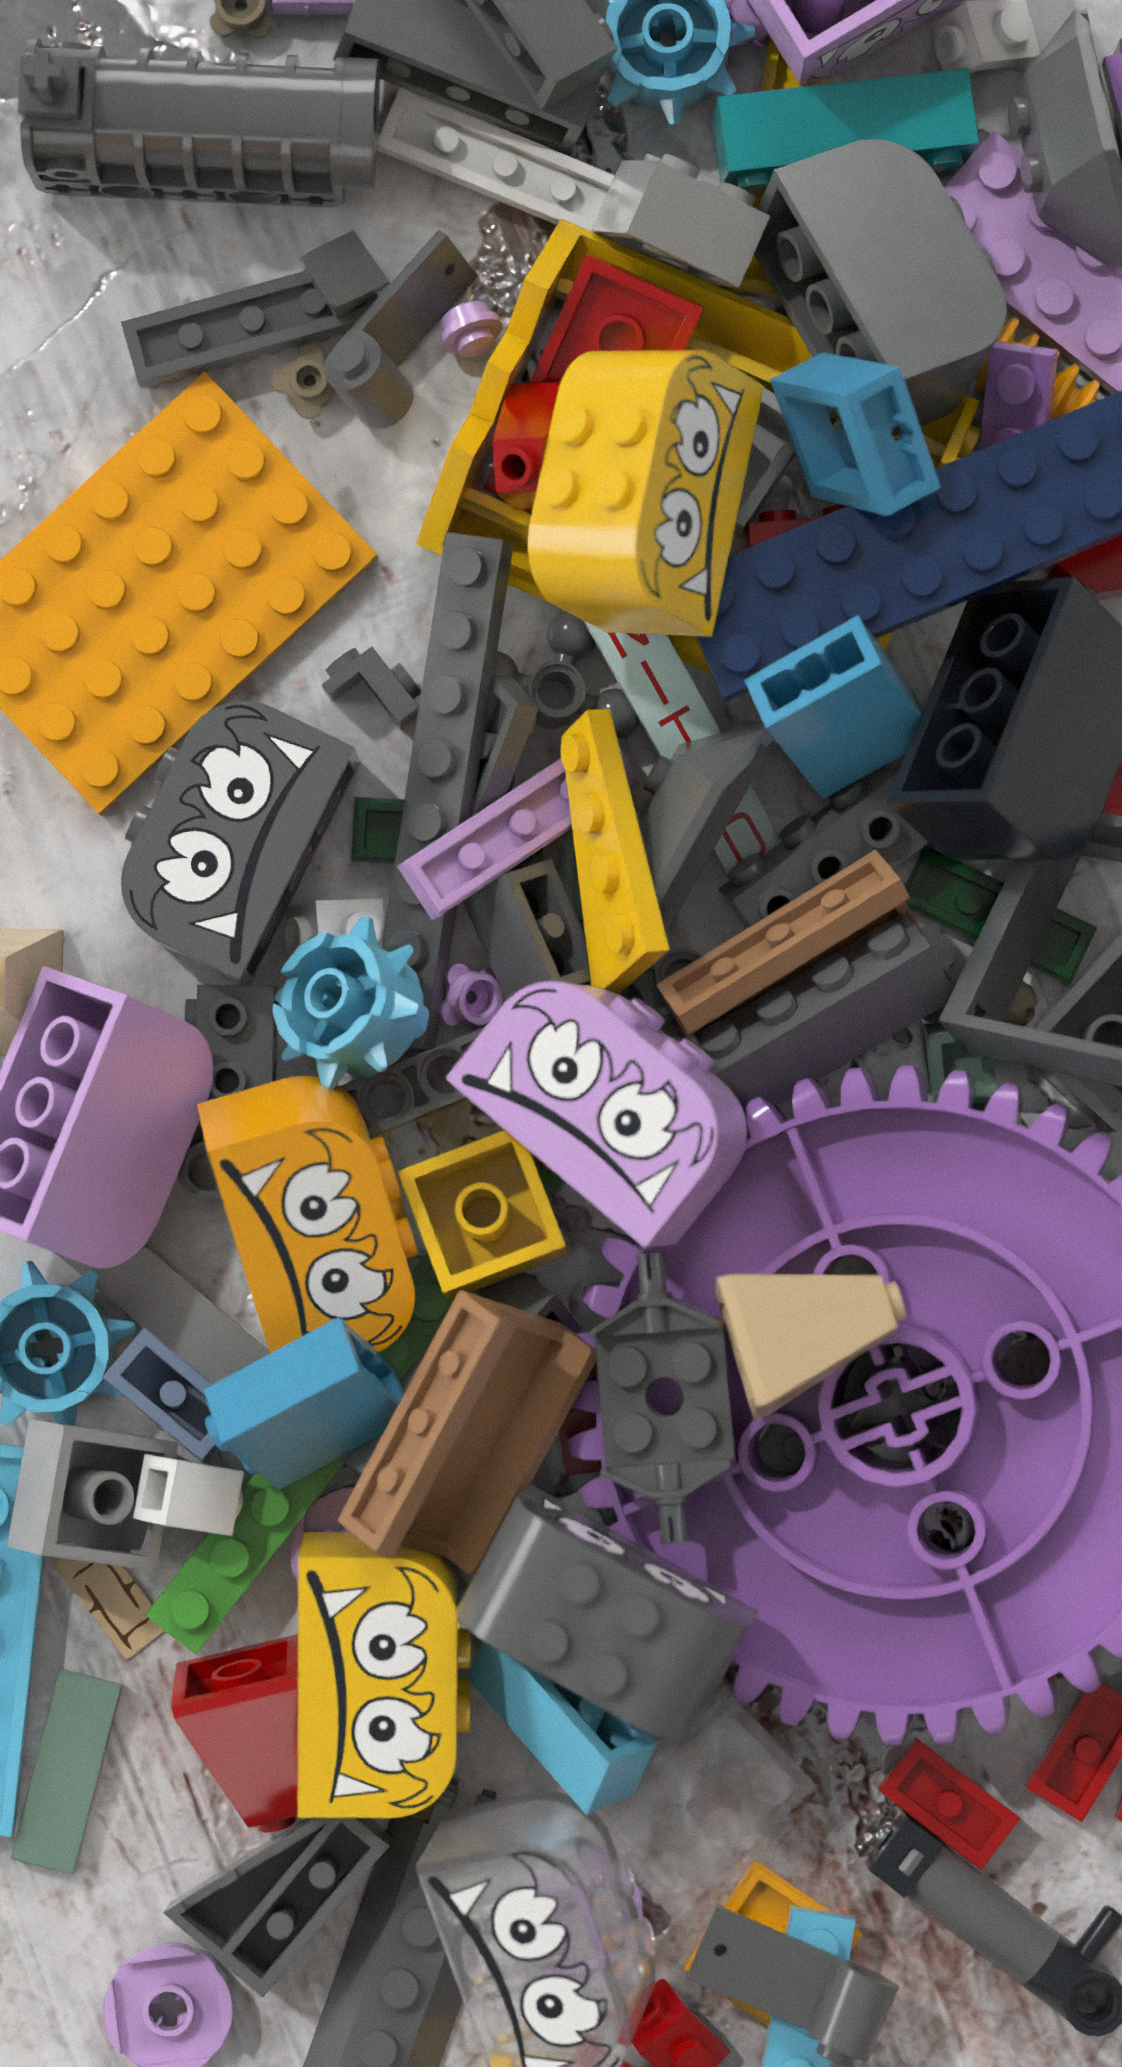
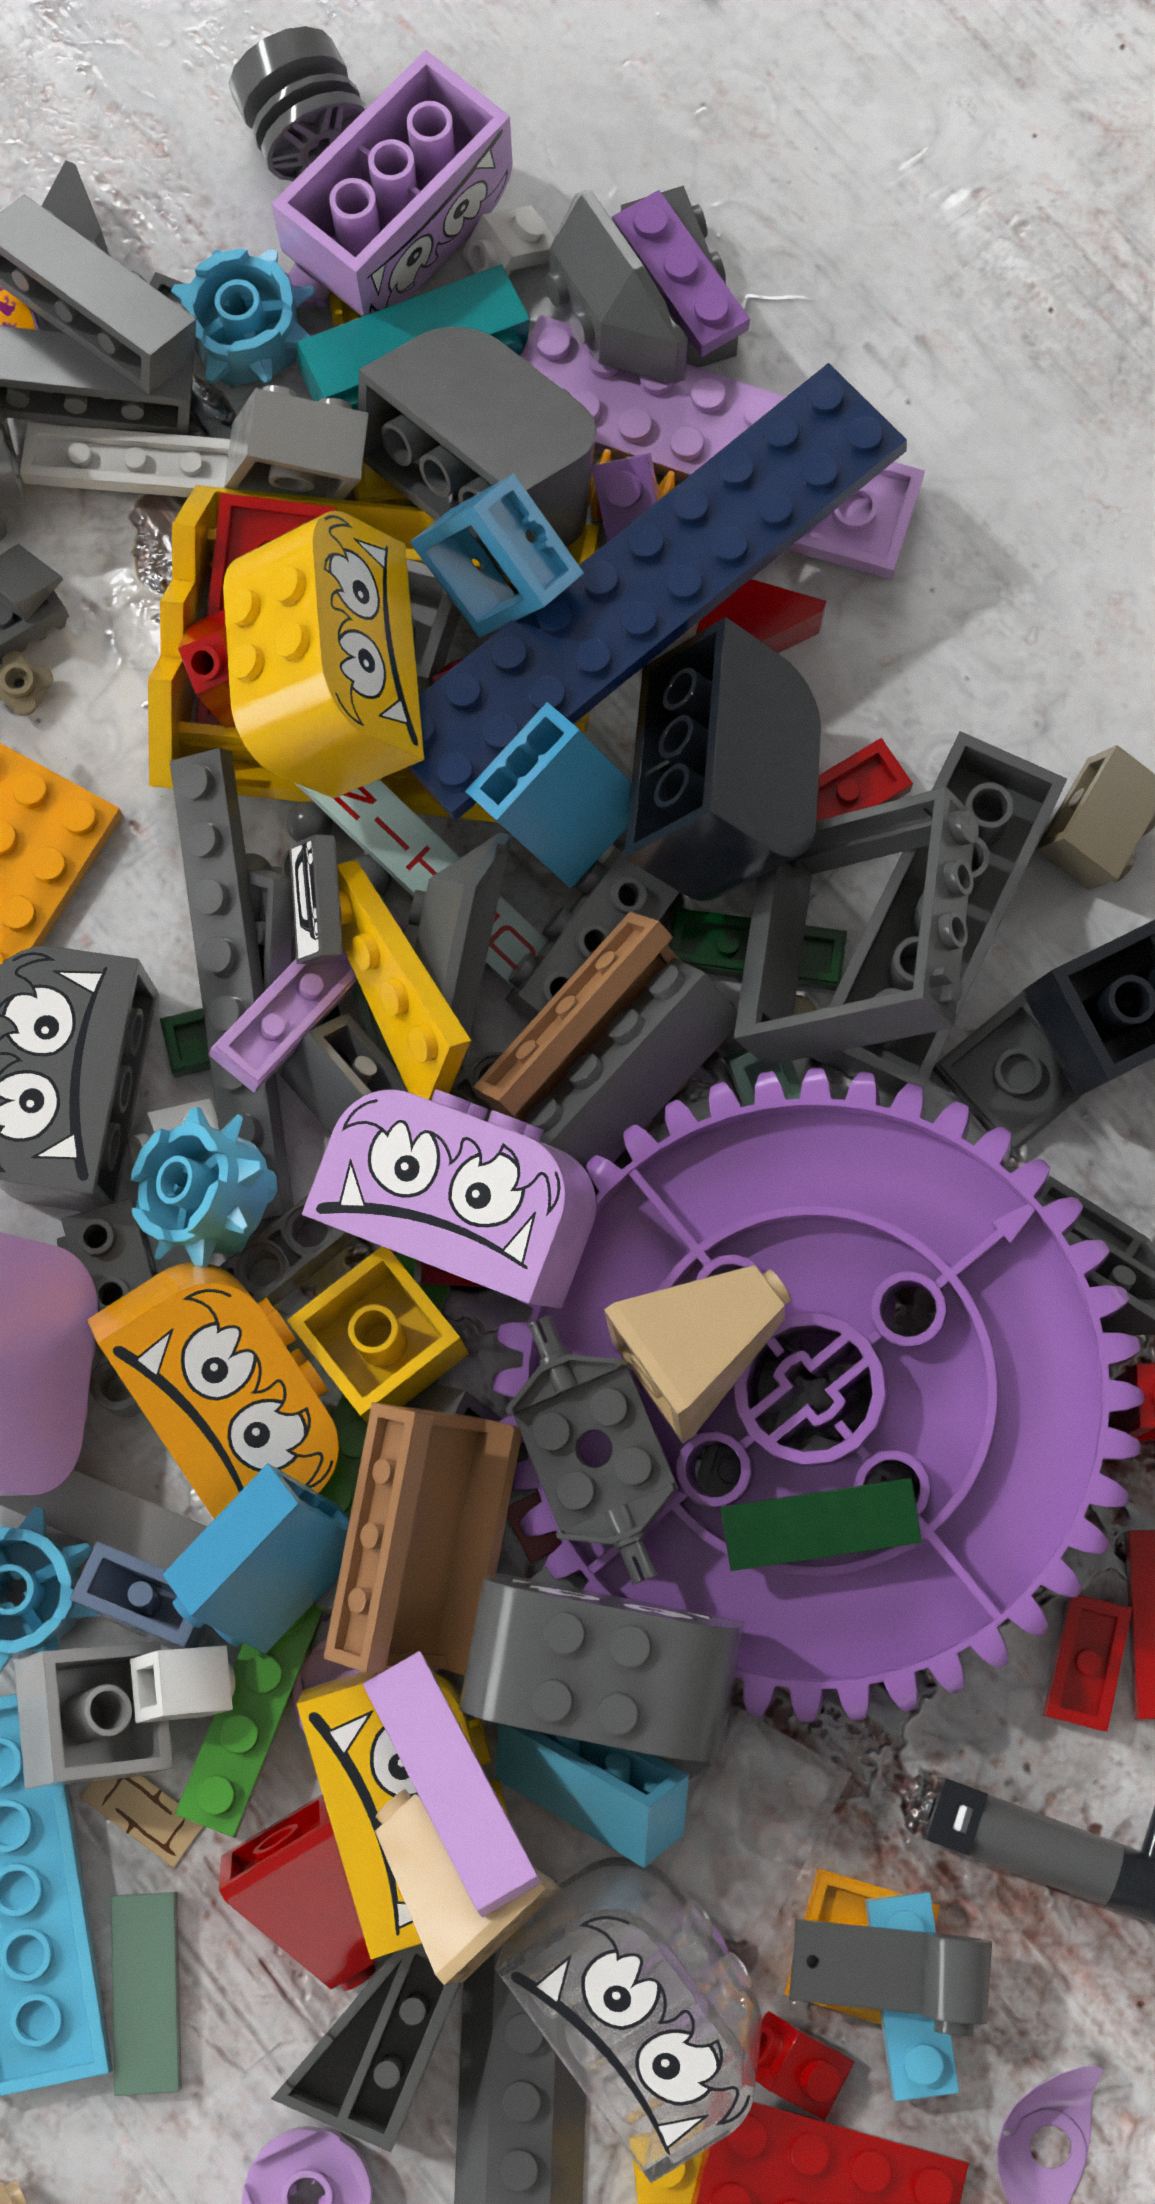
camera: 15 degrees left, 10 degrees down
dark grey bracket [321,646,421,730] -> none
dark grey door [324,230,478,429] -> none
lavender plate [438,963,503,1030] -> none
lavender plate [440,301,503,358] -> none
red plate [877,1737,1021,1870] -> none
none -> tile [289,835,343,964]
none -> lavender tile [363,1651,542,1918]
none -> tan slope [375,1789,561,1985]
none -> dark green tile [720,1477,922,1571]

